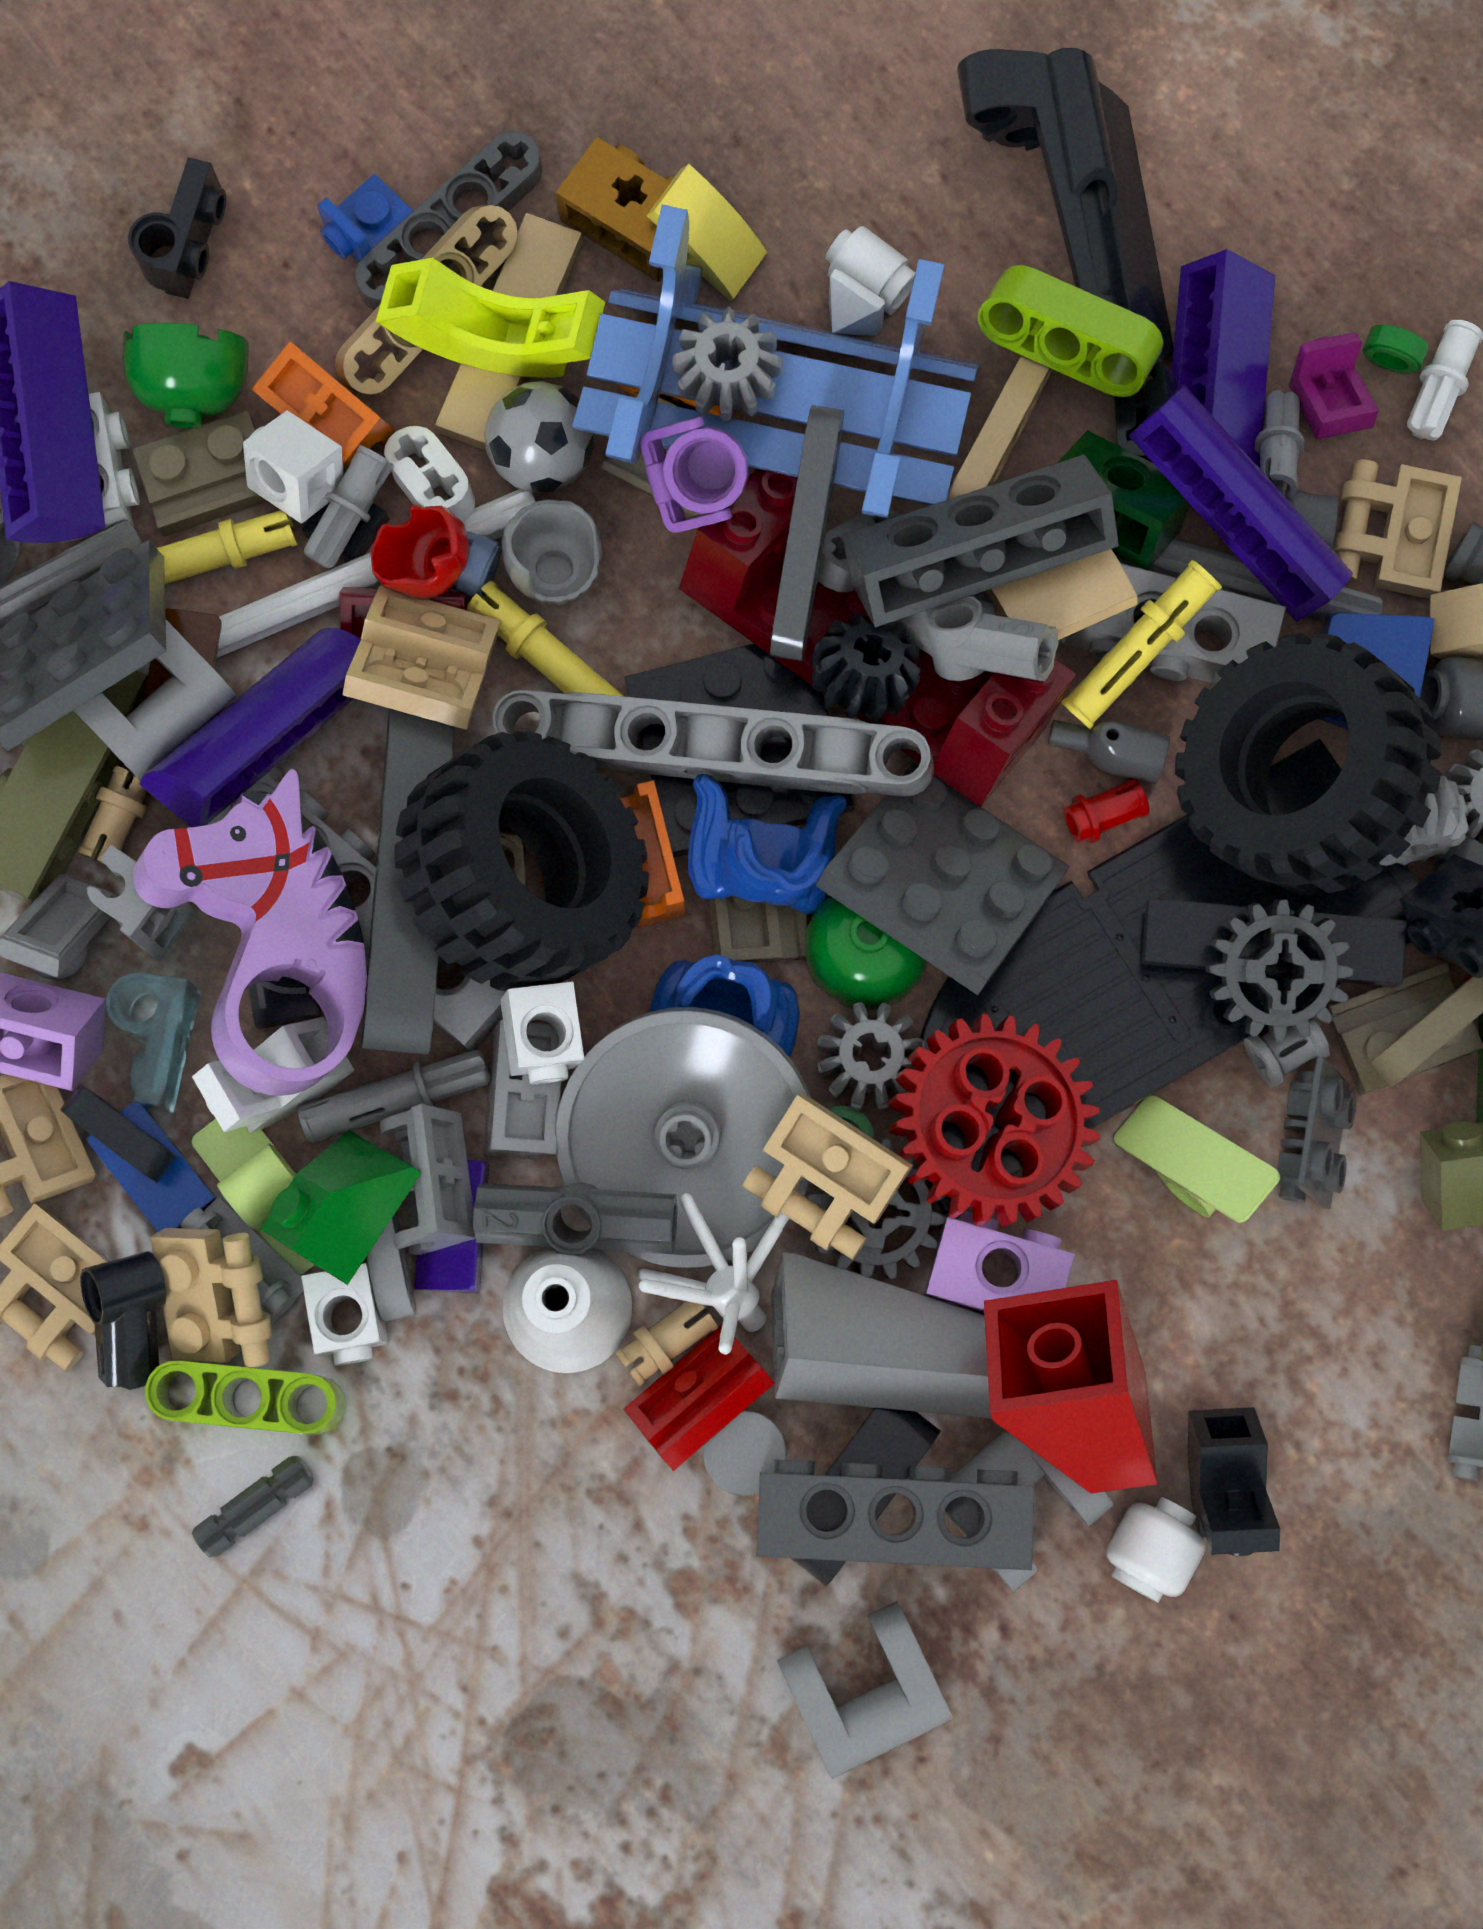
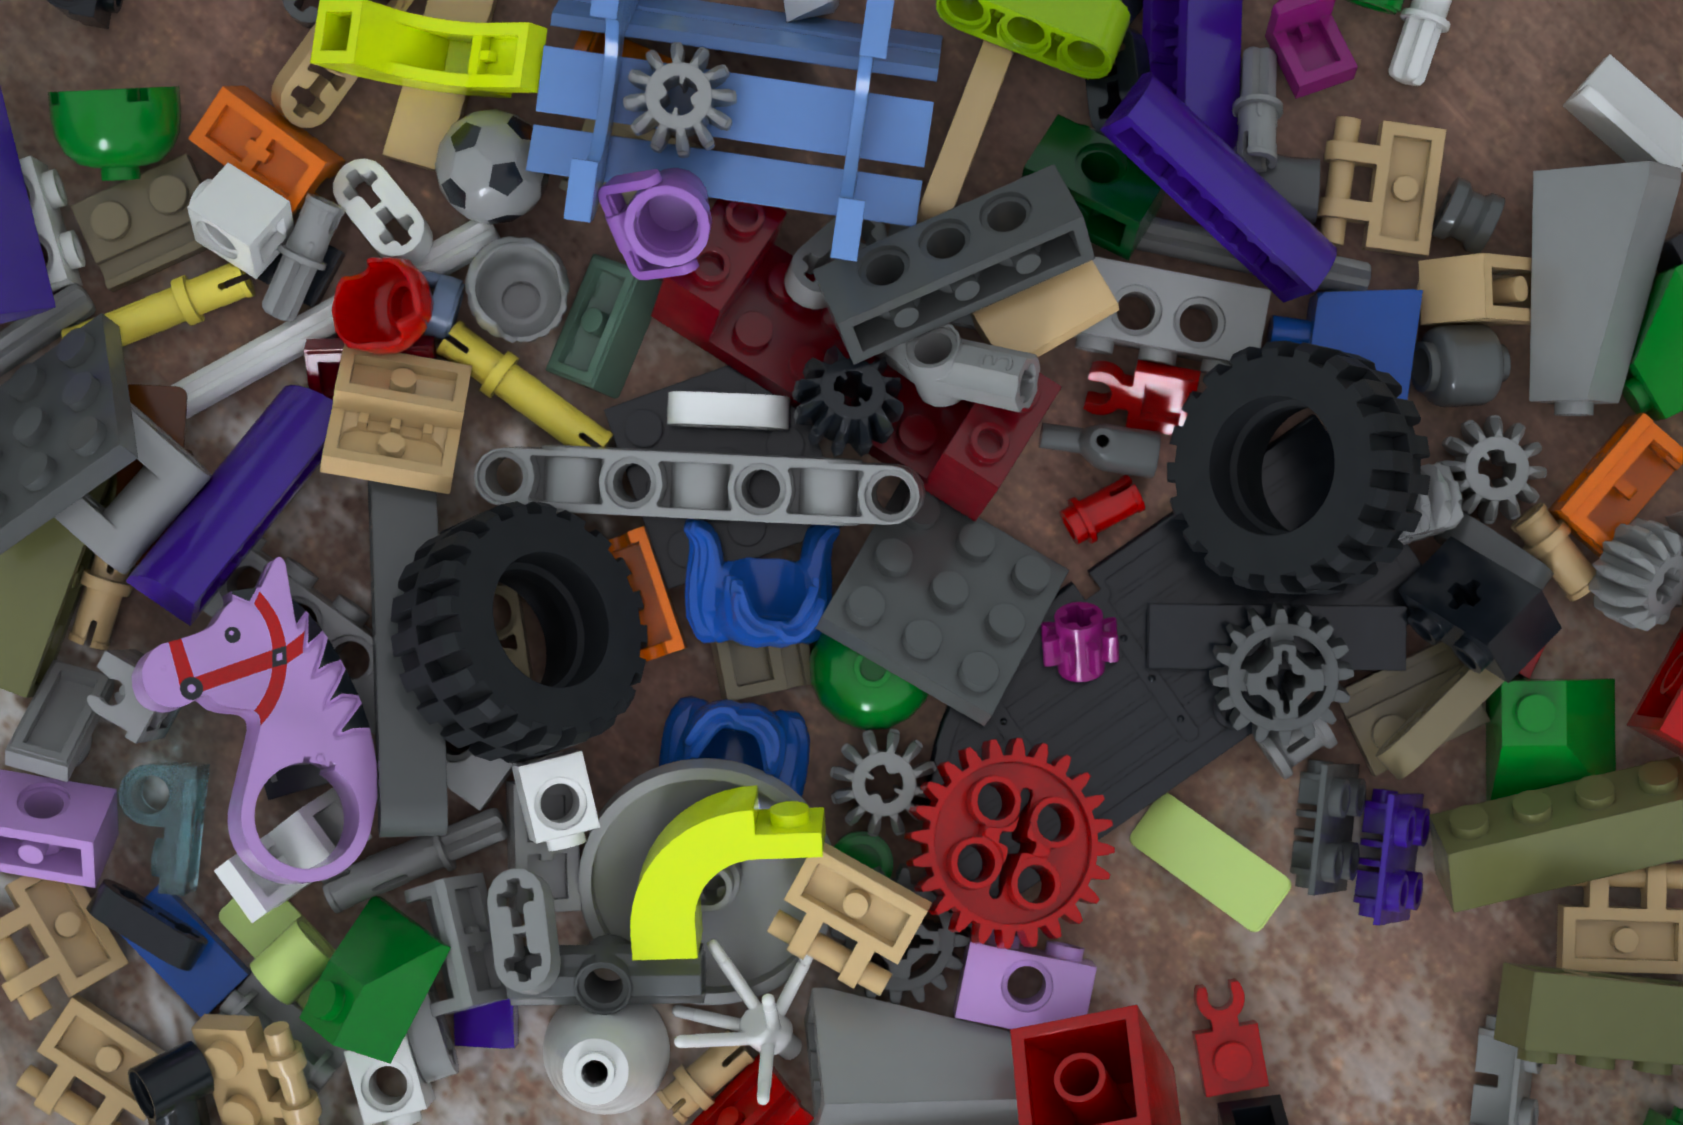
camera: 10 degrees left, 10 degrees up
dark grey beam [770,405,844,661] -> none
light yellow pin [1061,560,1222,729] -> none
none -> light grey beam [487,868,561,995]
none -> sand green slope [545,254,662,399]
none -> neon yellow arch [630,785,826,961]
none -> white beam [667,391,790,430]
none -> magenta gear [1041,602,1119,682]
none -> red plate [1083,360,1201,435]
none -> red plate [1192,978,1269,1097]
none -> dark purple hinge [1353,788,1430,926]

